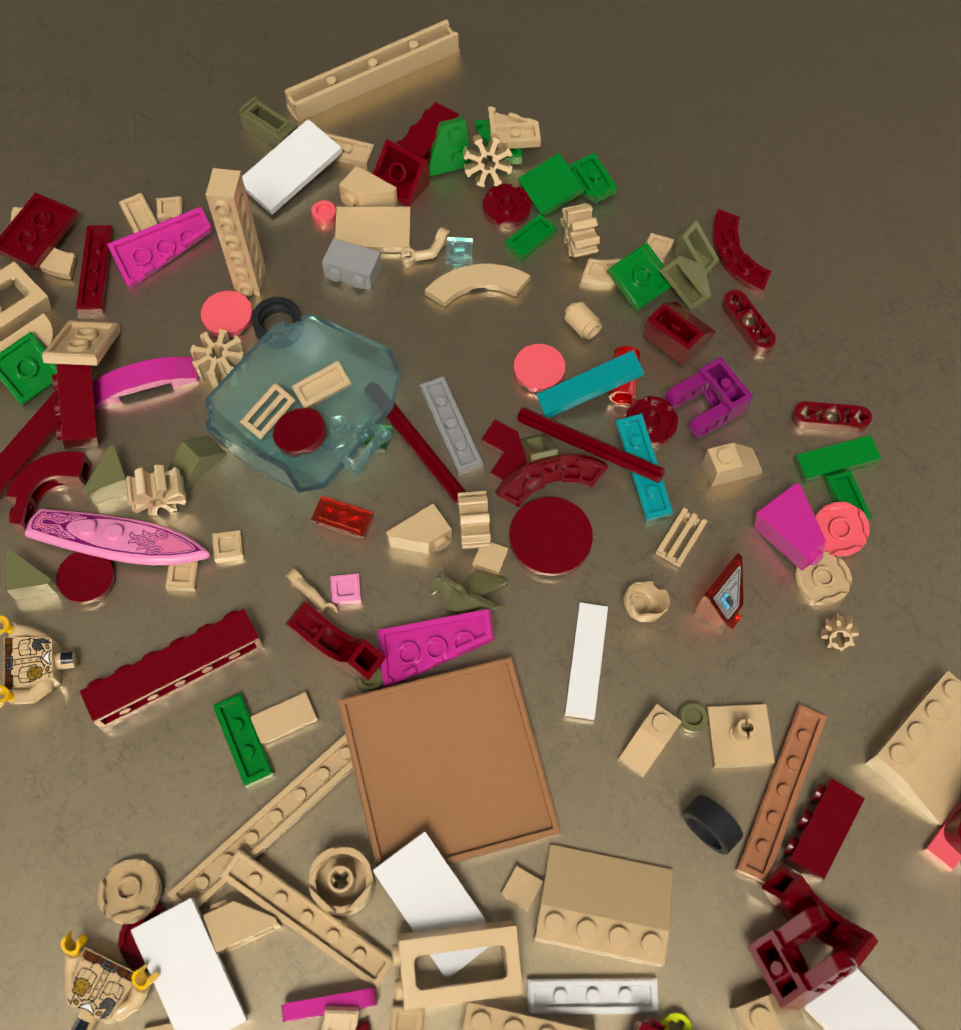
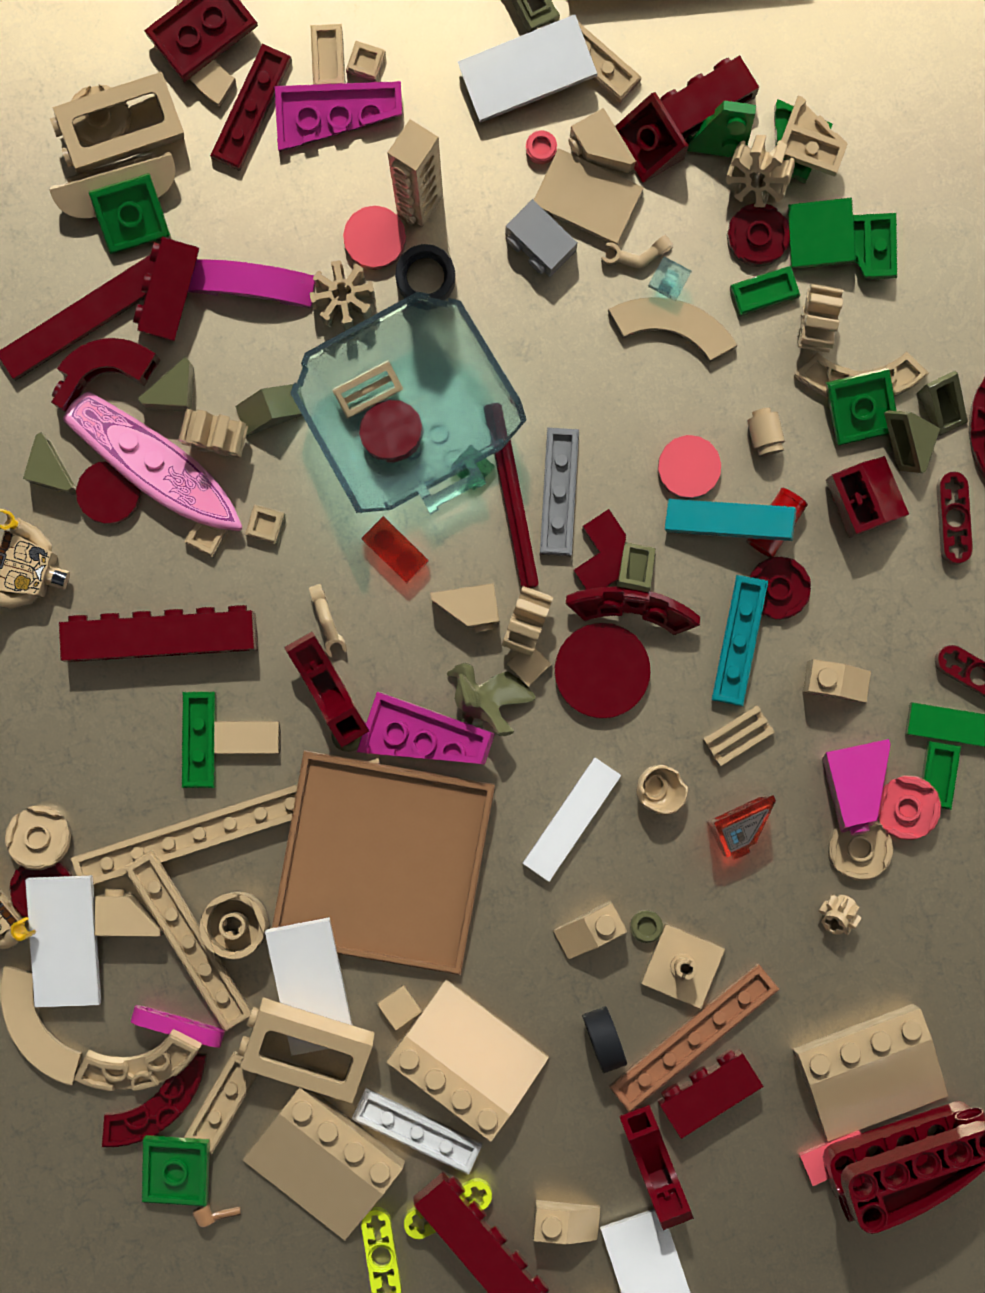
camera: 25 degrees right, 20 degrees up
tan tile [42,321,121,366] -> none
tan tile [292,361,352,408] -> none
bright pink tile [330,573,361,606] -> none
dark red axle [517,407,665,483] -> none
magenta brick [665,357,753,439] -> none
dark red brick [748,906,857,1010] -> none

